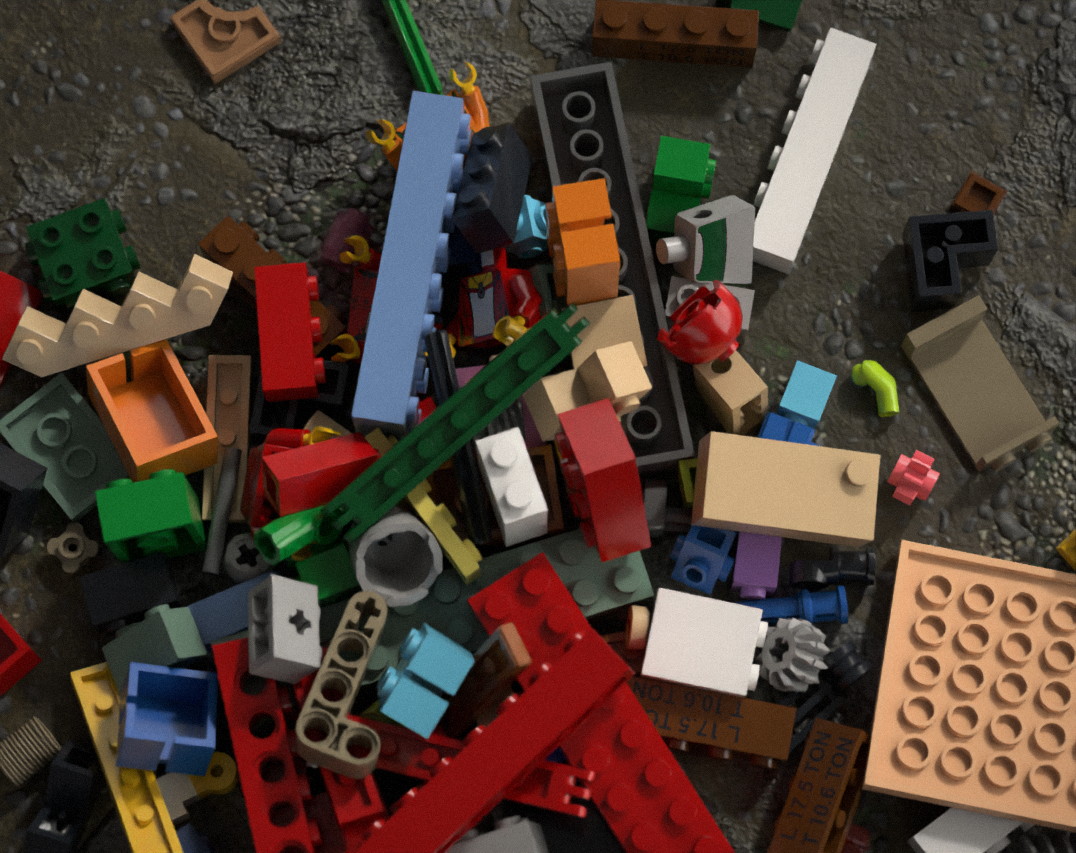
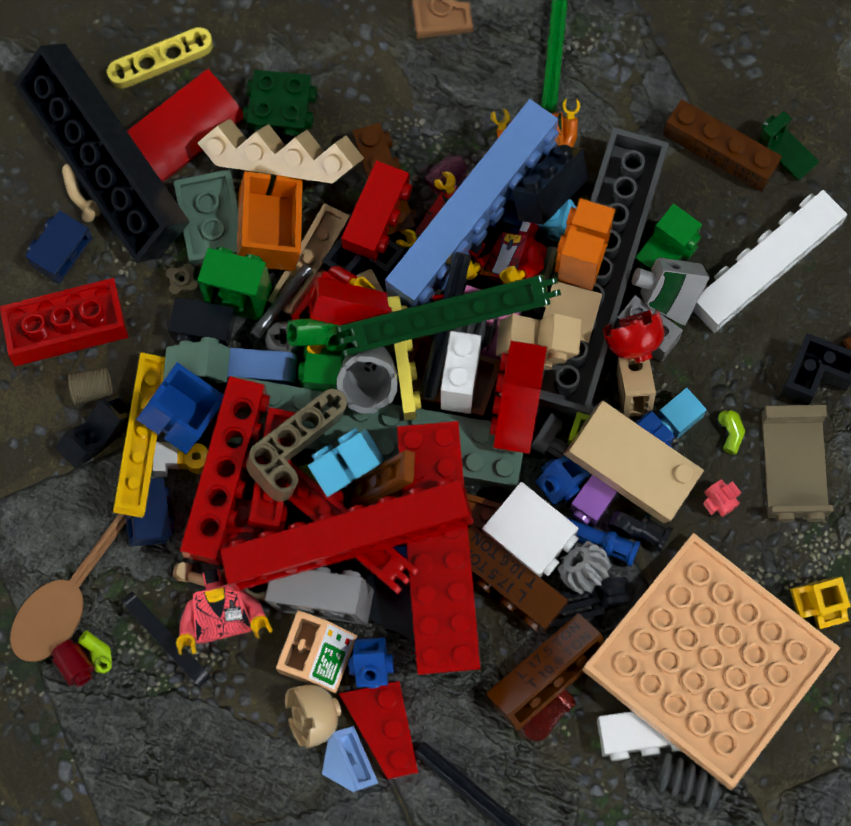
camera: 30 degrees right, 0 degrees up
light grey brick [248,574,322,684] -> none
tan tile [625,605,650,650] -> none

